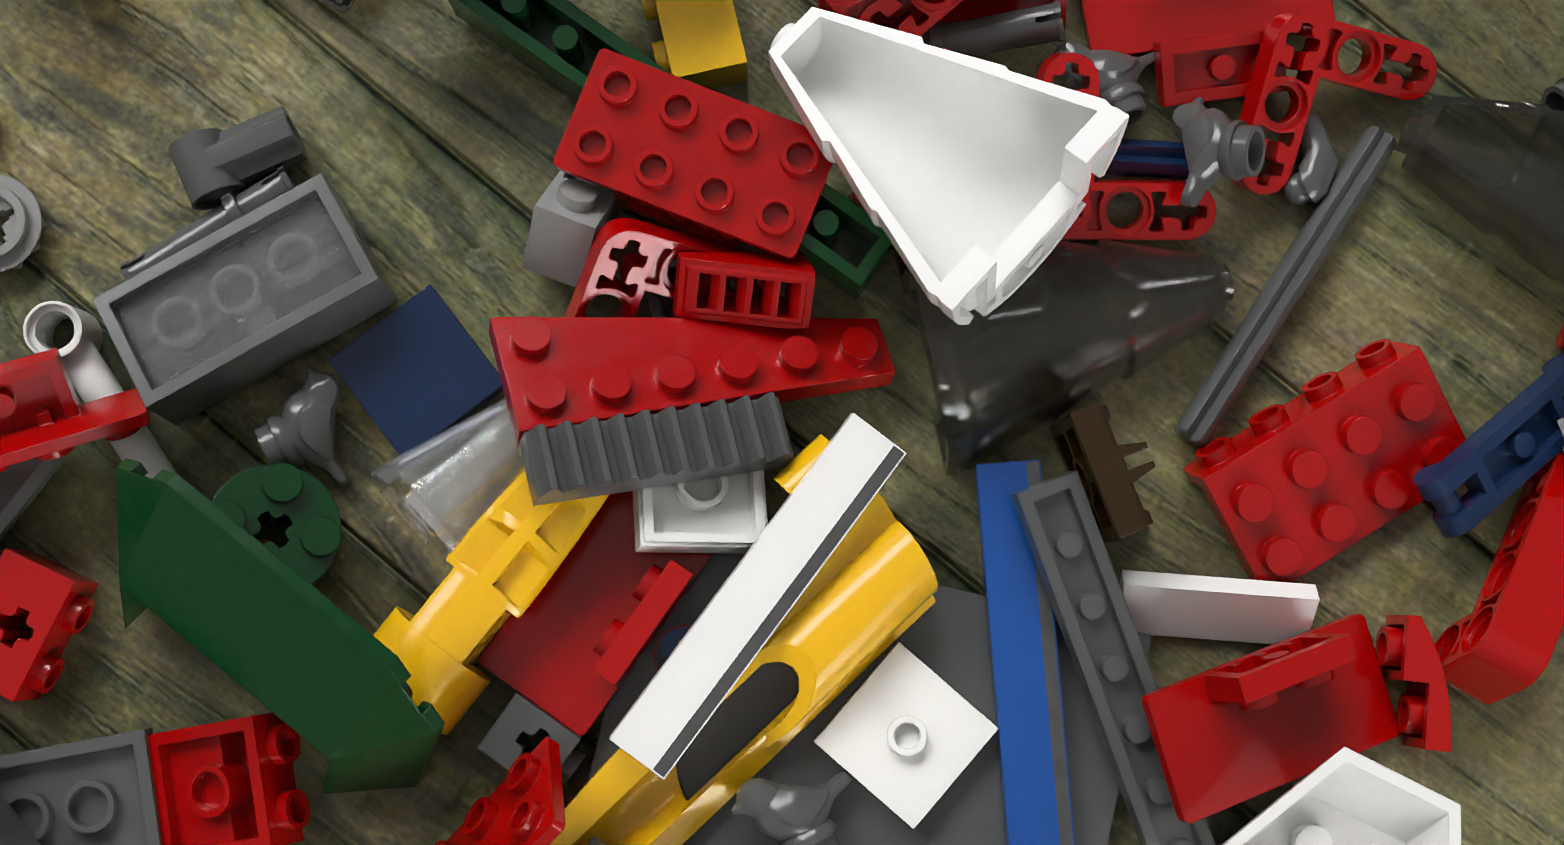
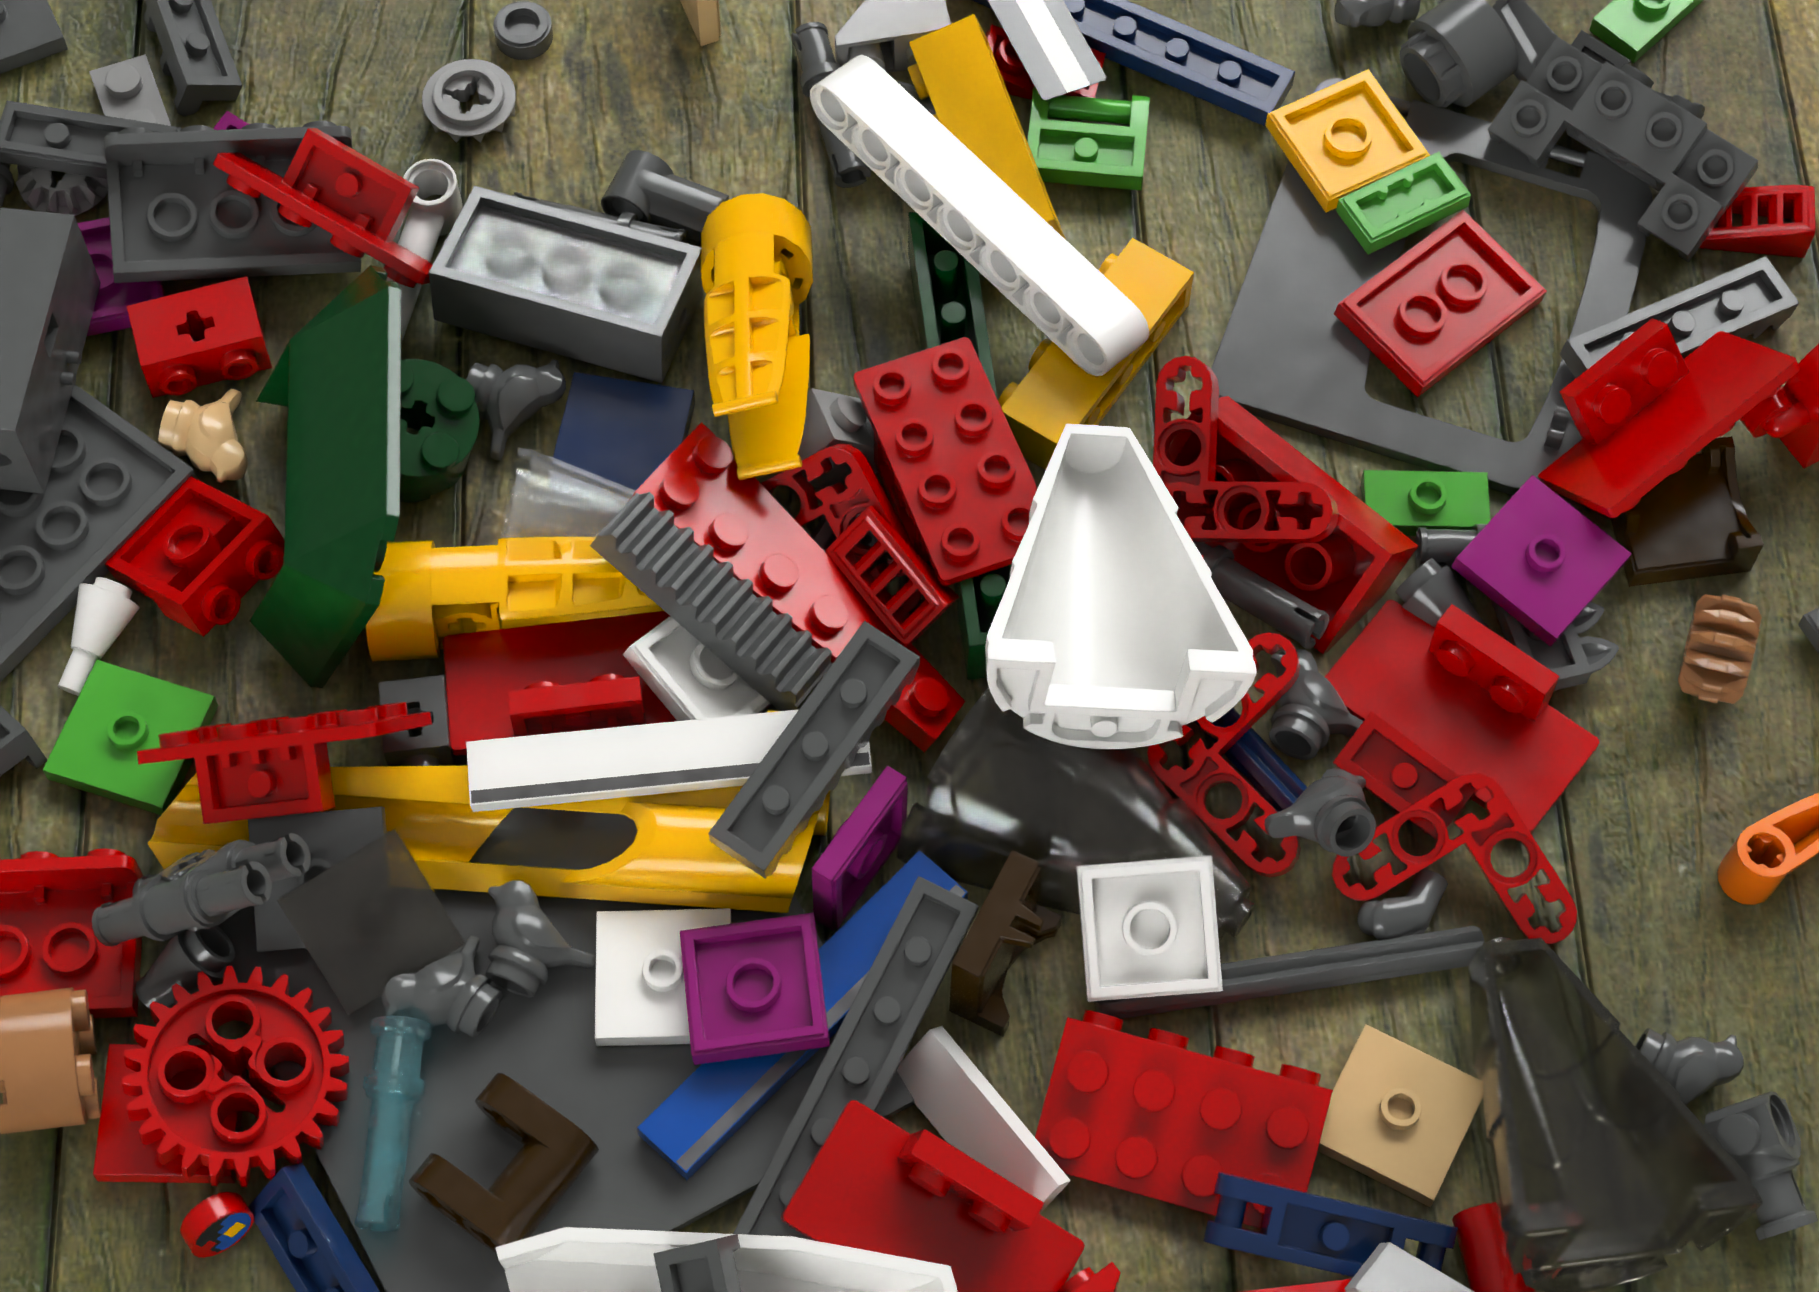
camera: 50 degrees right, 20 degrees down
none -> tan animal [158,388,248,483]
none -> magenta plate [680,912,830,1065]
none -> yellow piece [701,193,813,480]
none -> dark grey gear [708,621,920,879]
none -> magenta plate [811,765,908,931]
none -> white plate [1076,855,1223,1002]
none -> tan plate [1318,1024,1489,1207]

